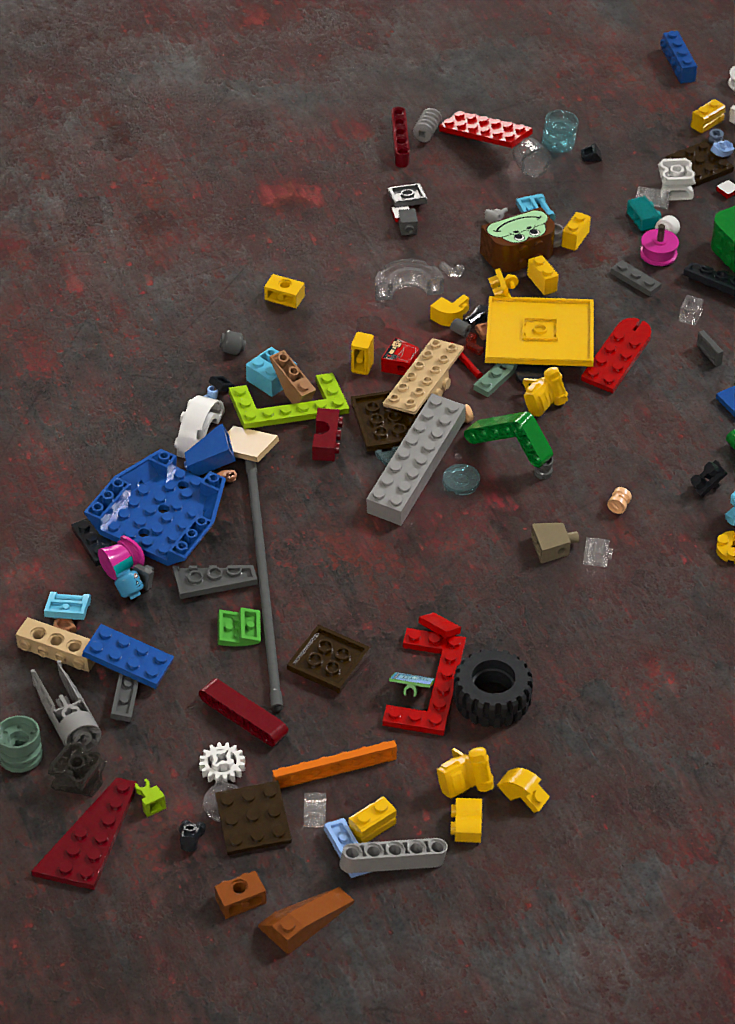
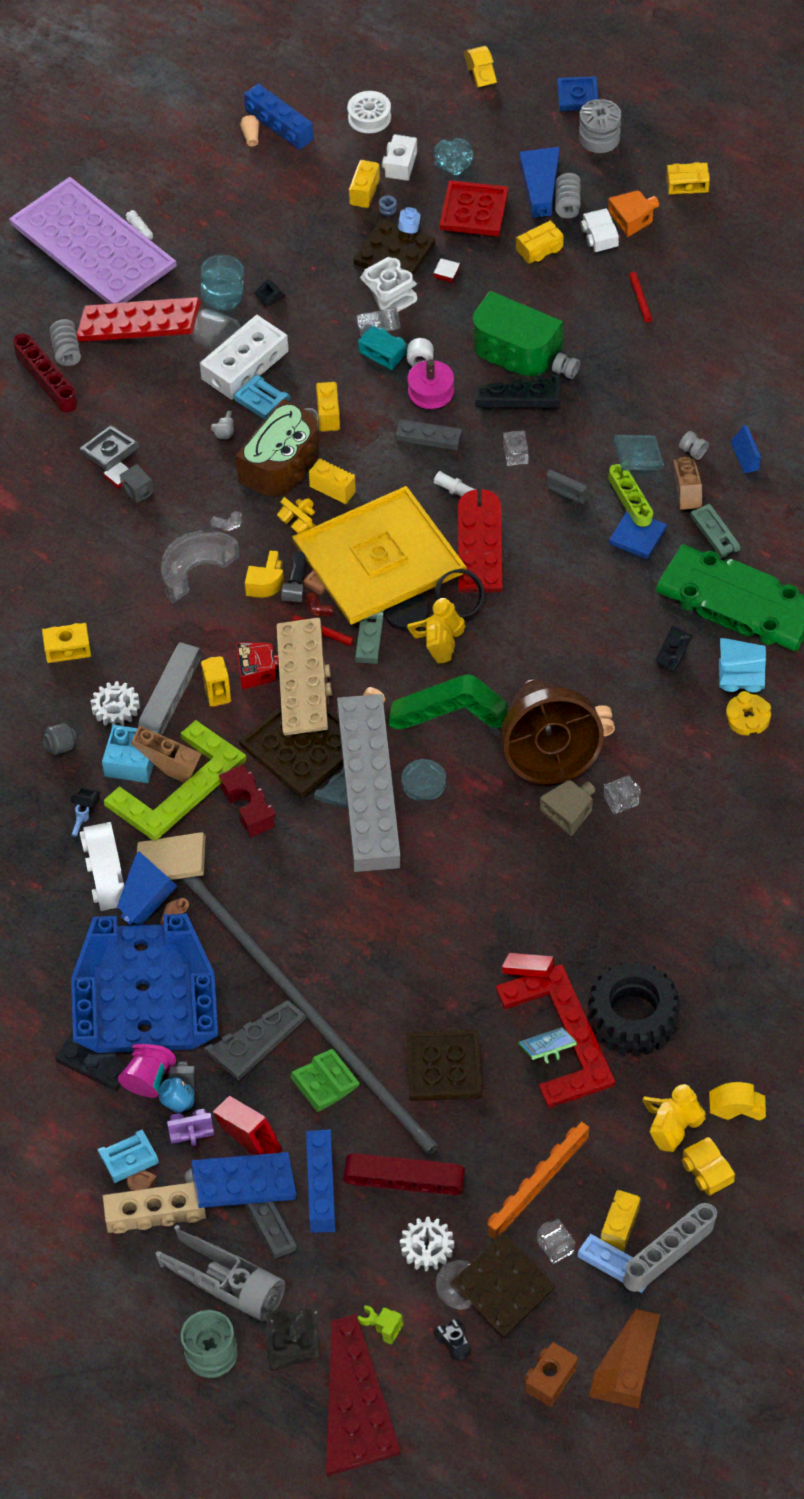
camera: 30 degrees left, 10 degrees up
none -> lavender plate [9,177,177,304]
none -> white gear [91,681,140,726]
none -> white axle [126,210,153,240]
none -> light grey beam [138,642,202,735]
none -> medium lavender hips [167,1108,214,1146]
none -> white brick [200,315,288,400]
none -> red slope [213,1096,282,1155]
none -> light nougat cone [240,115,259,146]
none -> blue brick [306,1130,336,1233]
none -> white pin [434,471,476,497]
none -> black tyre [434,569,484,618]
none -> reddish brown cone [500,679,604,784]

